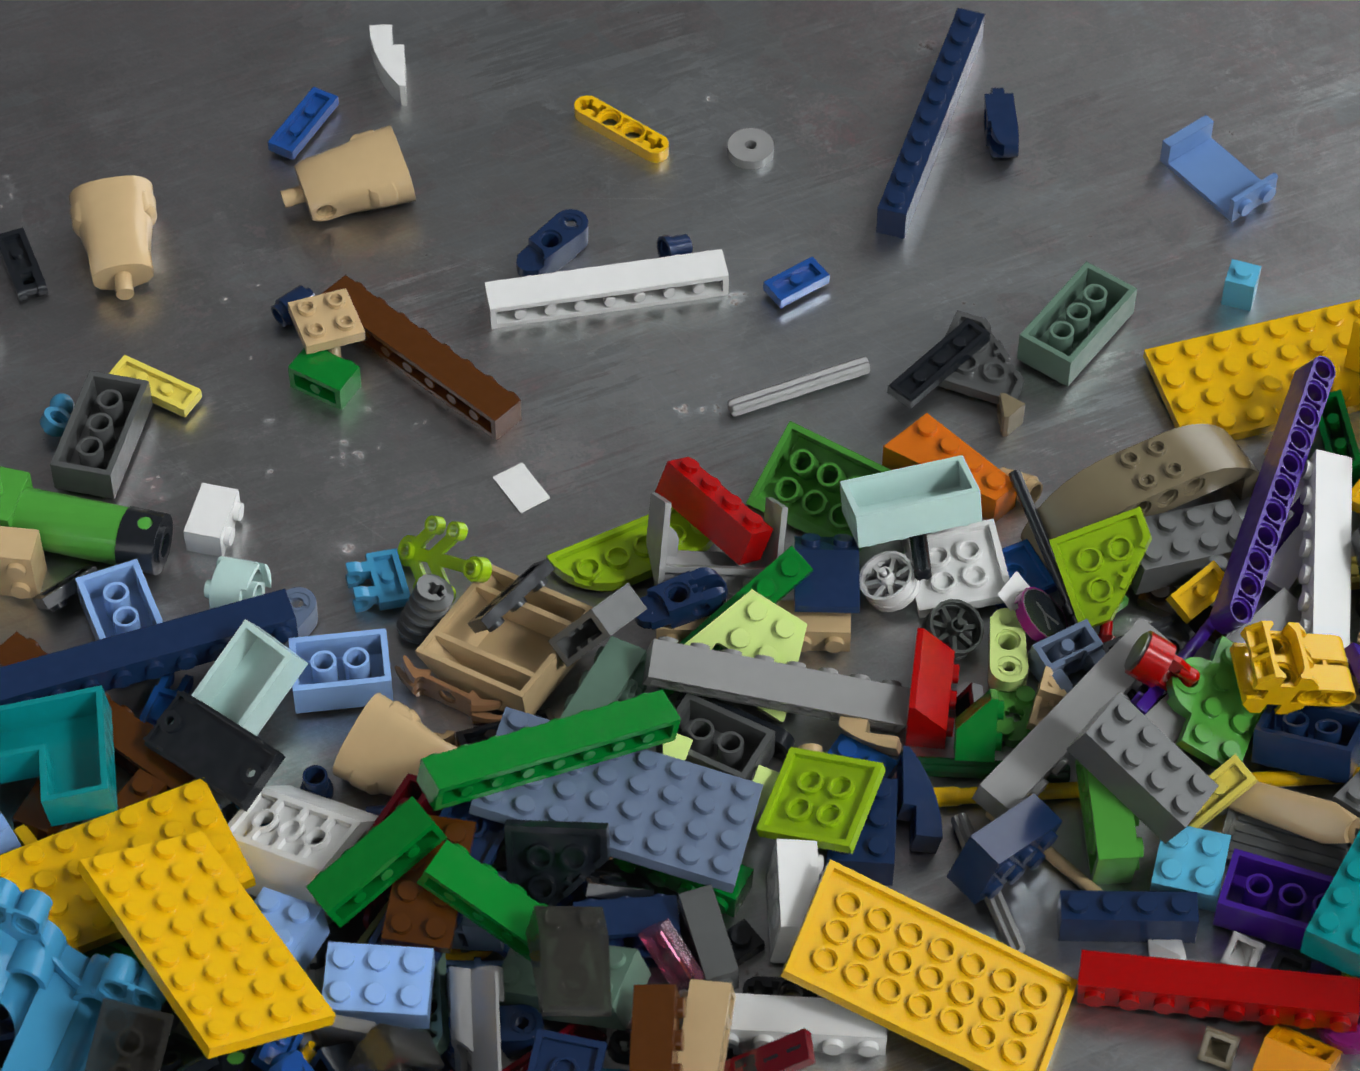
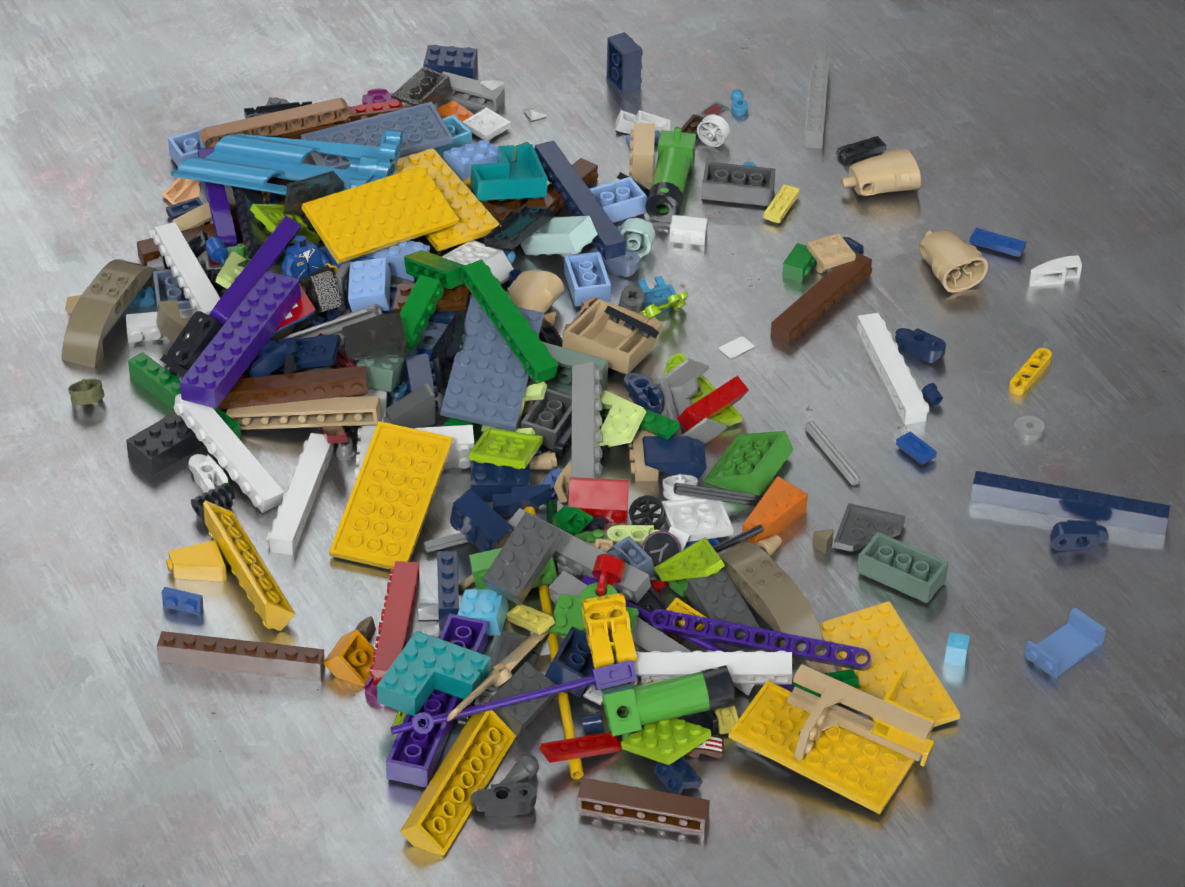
camera: 85 degrees right, 10 degrees down
dark grey slope [548,583,647,667] -> none
clear pink plate [638,918,705,991] -> none
light aqua piece [840,455,982,548] -> none
black tile [887,318,991,409] -> none

